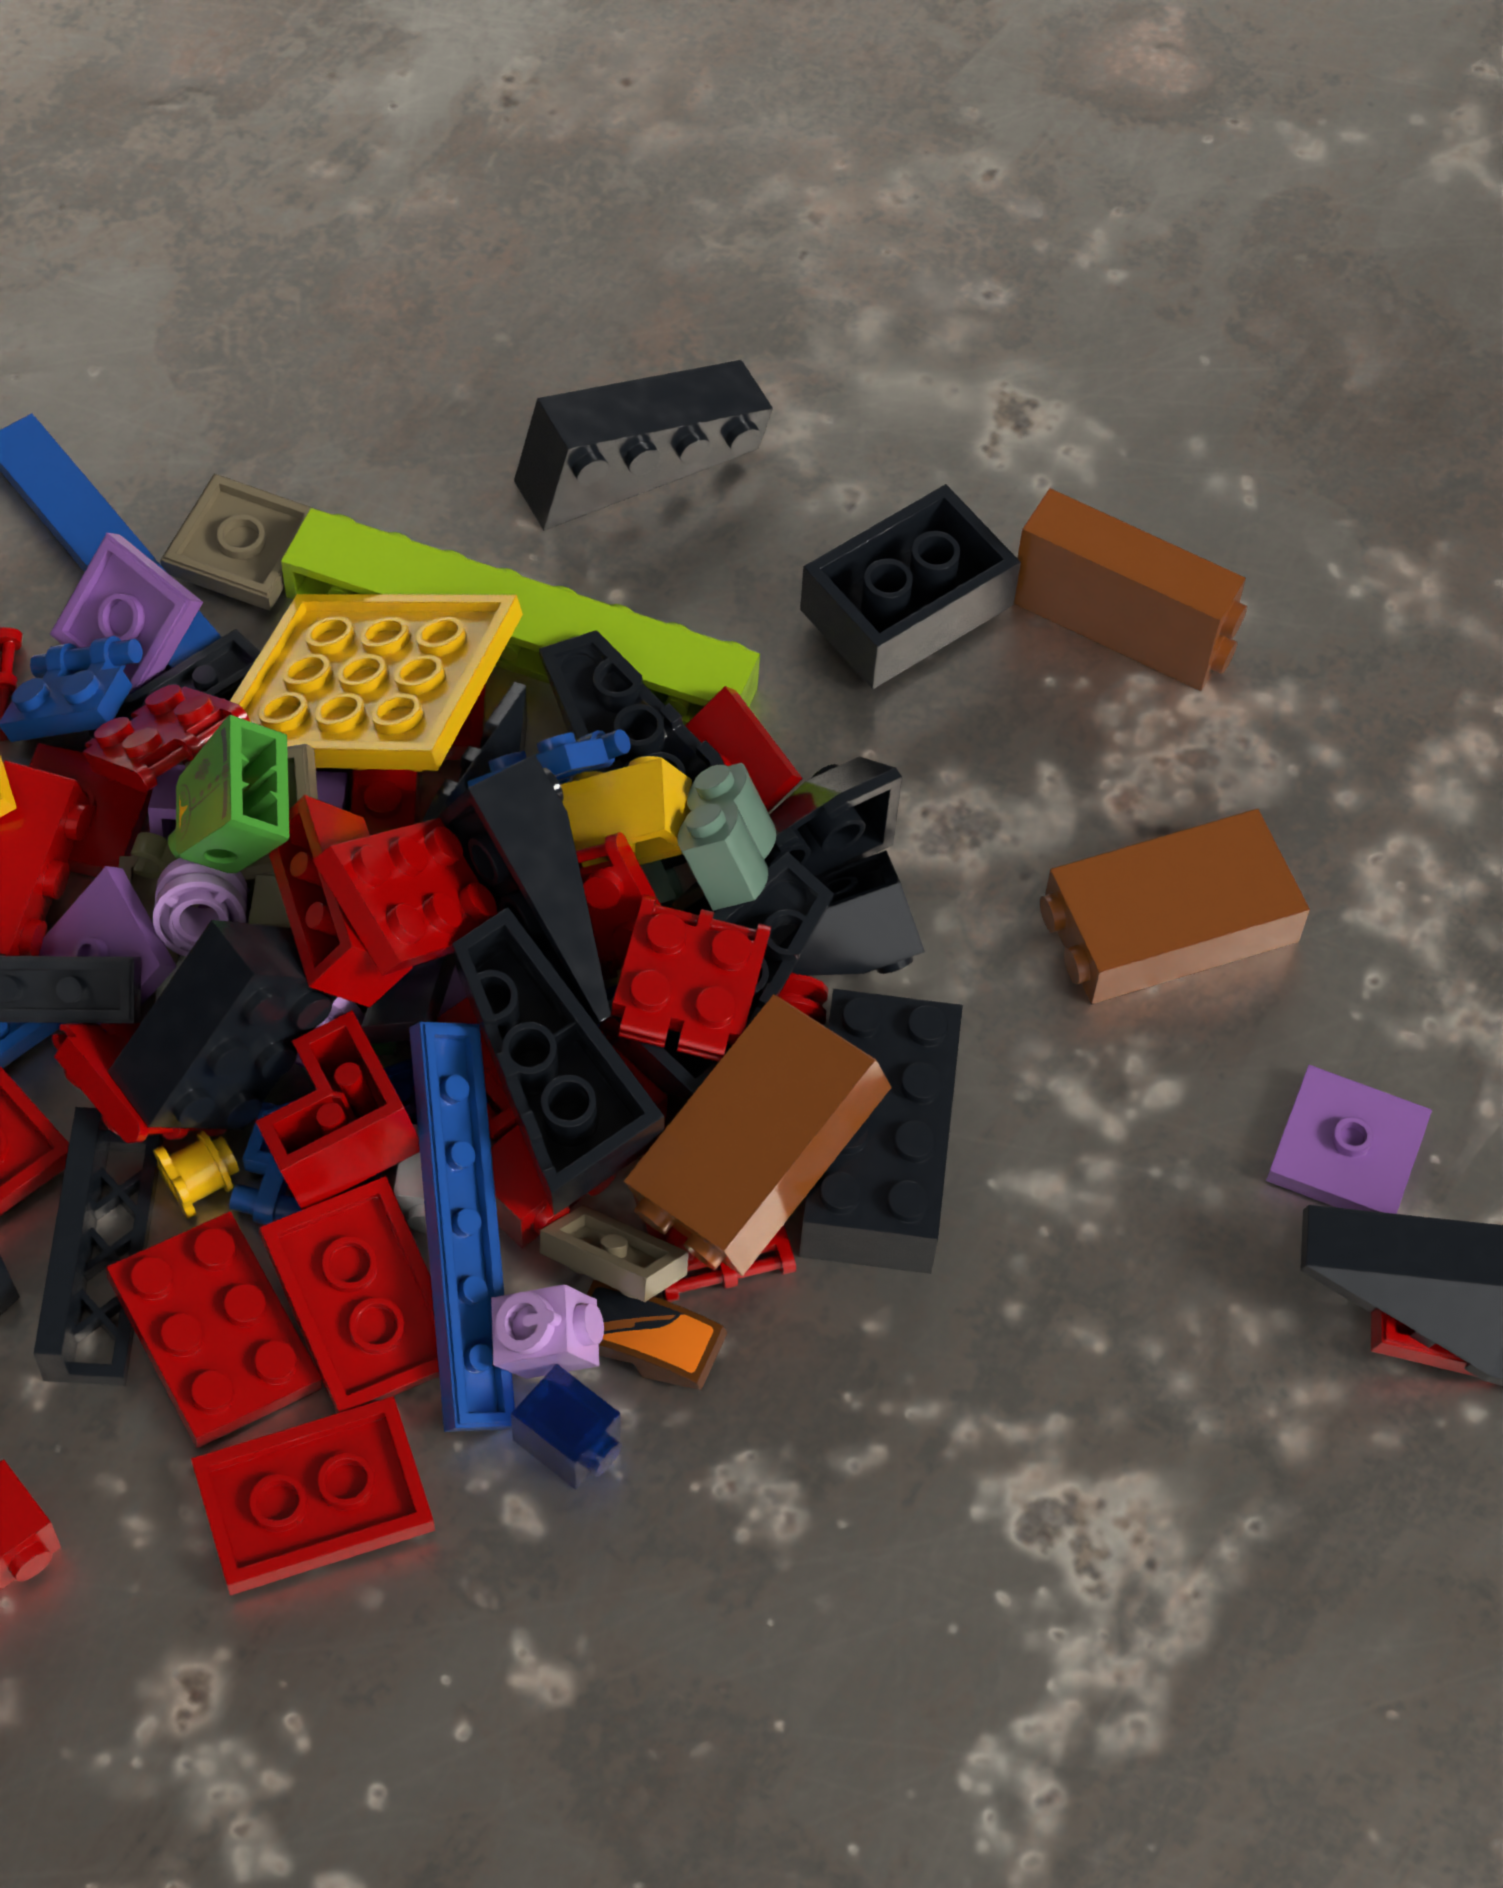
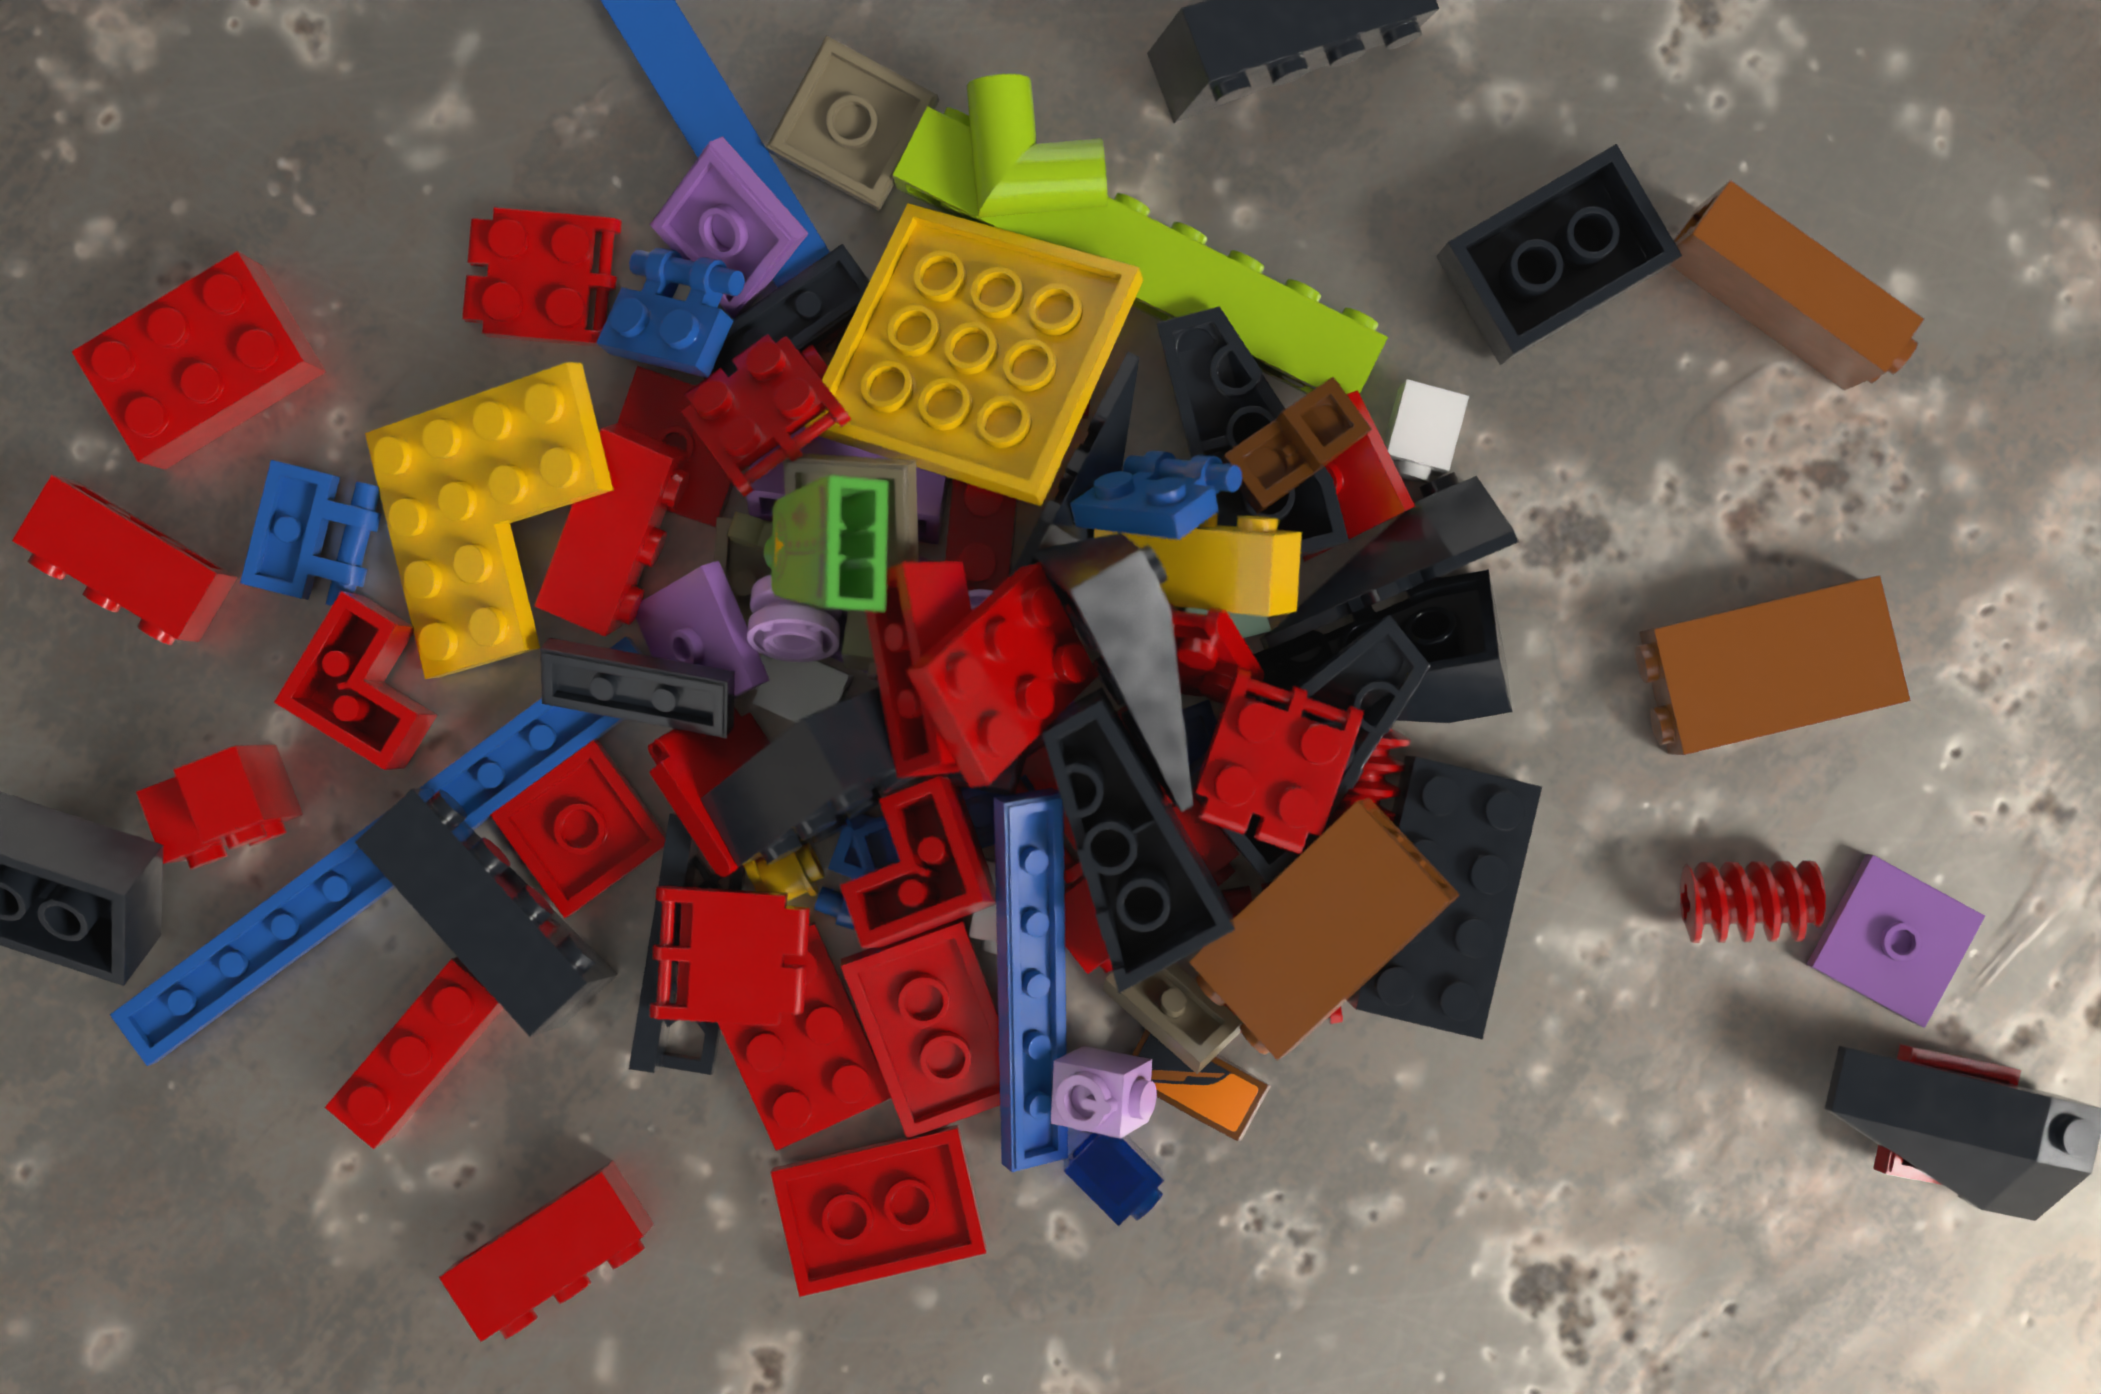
camera: 15 degrees right, 30 degrees up
sand green brick [677,763,776,911] -> none
none -> red plate [649,886,810,1026]
none -> lime brick [967,74,1108,218]
none -> reddish brown slope [1220,377,1372,514]
none -> white brick [1384,379,1469,483]
none -> red piece [1680,860,1826,943]

